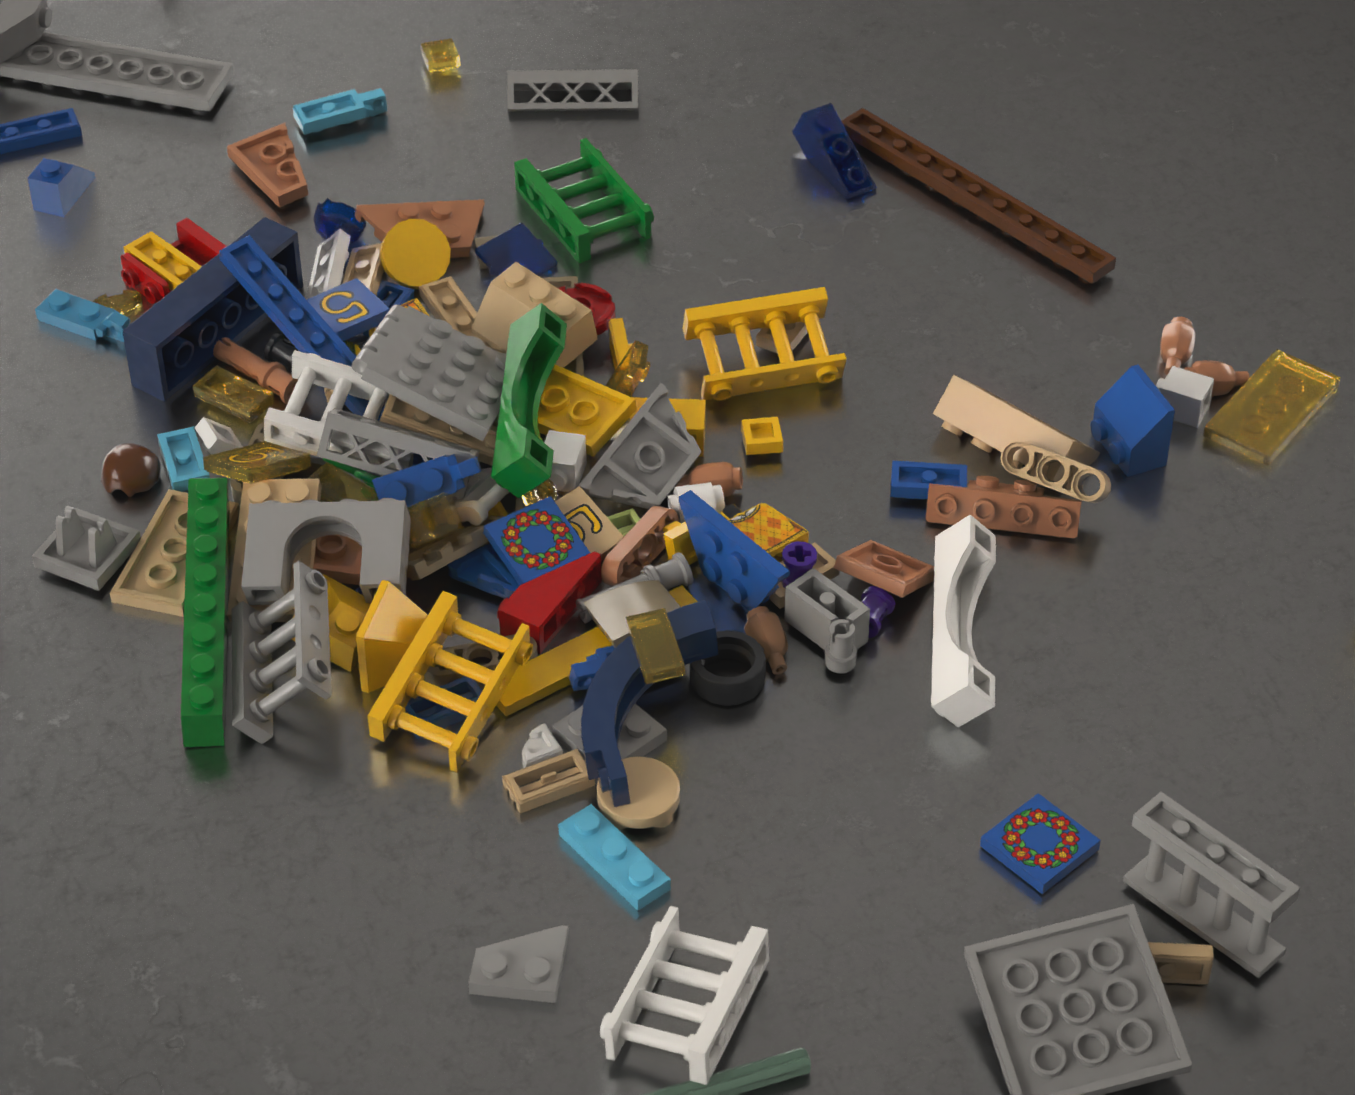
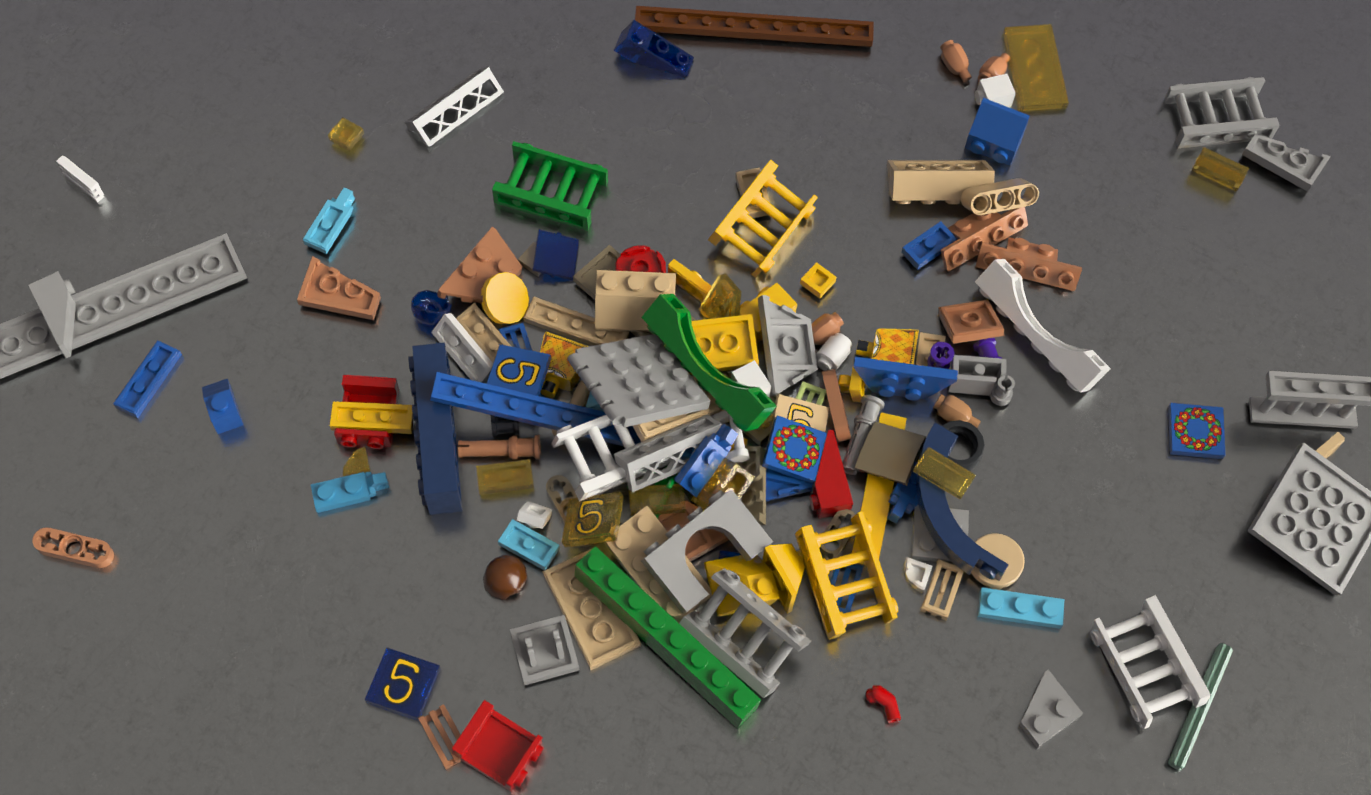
camera: 45 degrees left, 20 degrees up
none -> red arm [865,685,901,723]
none -> nougat bracket [976,238,1082,291]

